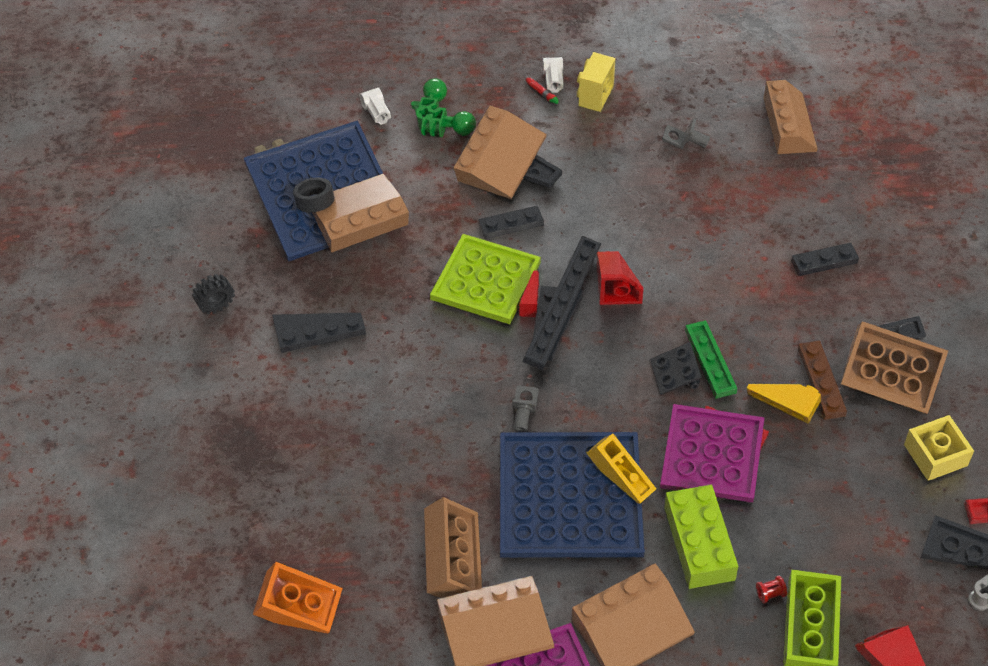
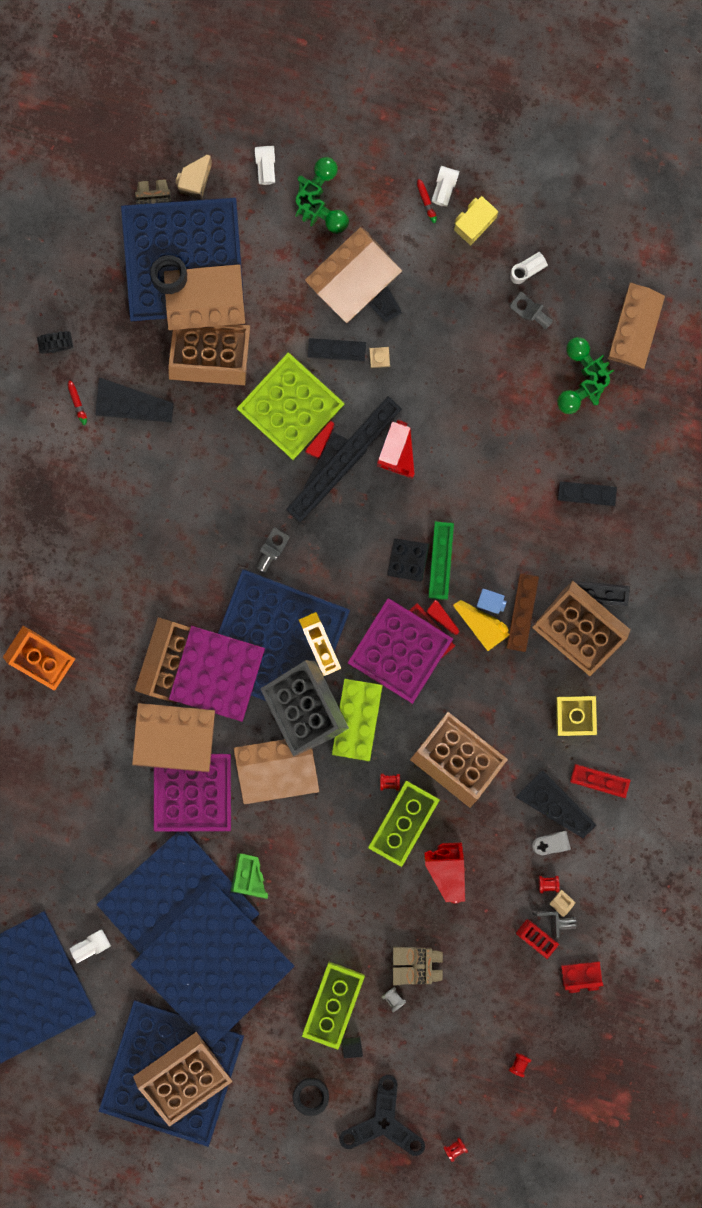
camera: 20 degrees right, 35 degrees up
none -> red piece [68,380,87,425]
none -> medium nougat slope [169,324,250,385]
none -> magenta plate [169,626,265,722]
none -> tan slope [176,155,212,199]
none -> dark grey slope [261,660,349,756]
none -> tan plate [370,347,390,368]
none -> medium nougat slope [410,712,508,808]
none -> red slope [426,600,459,635]
none -> medium blue brick [476,589,507,615]
none -> white piece [510,252,548,284]
none -> green piece [557,337,614,414]

